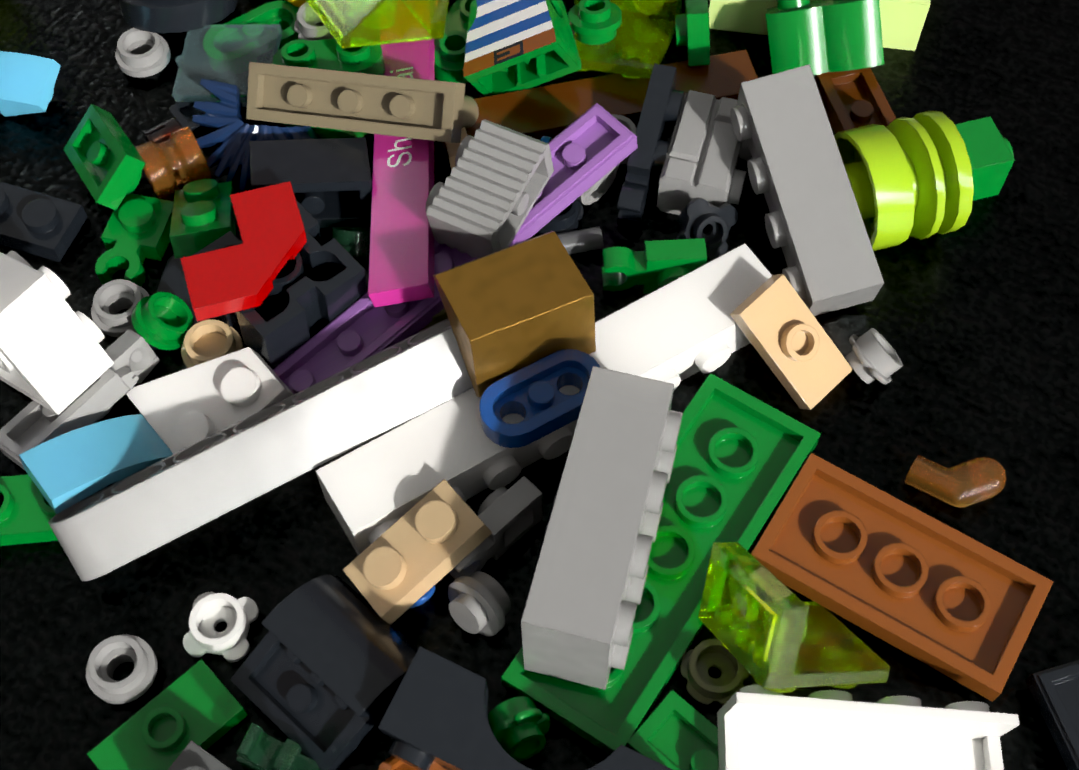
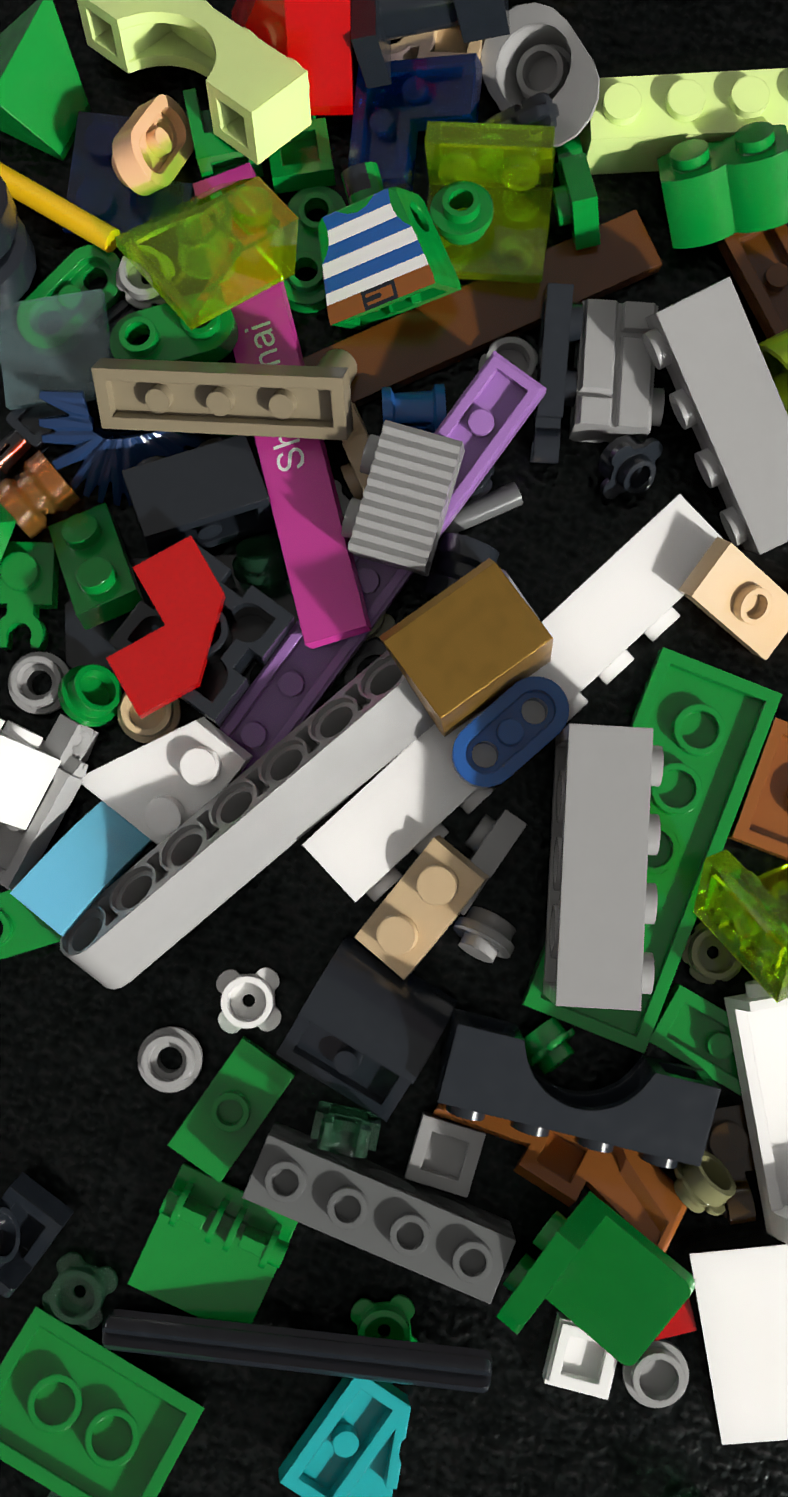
camera: 10 degrees left, 25 degrees up
green plate [601,238,707,294] -> none

